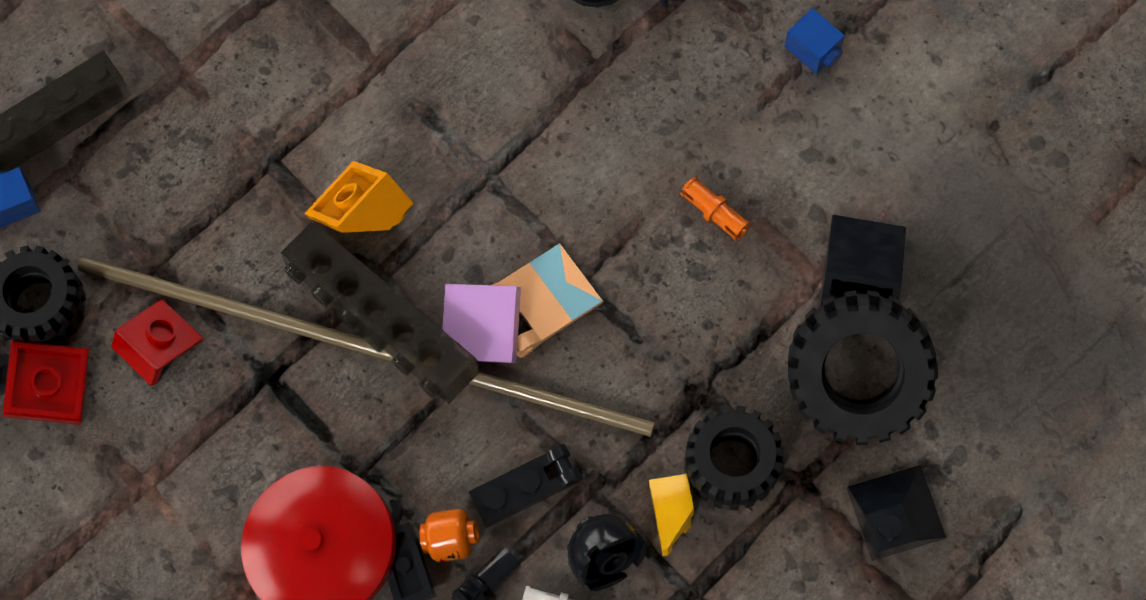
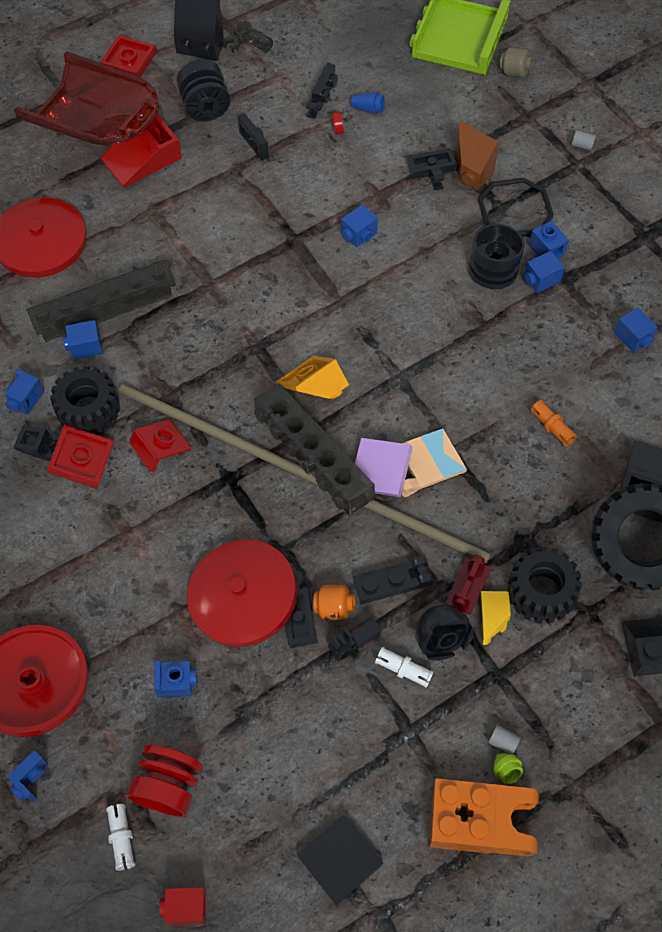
camera: 10 degrees right, 10 degrees down
none -> dark red hinge [445,555,491,615]

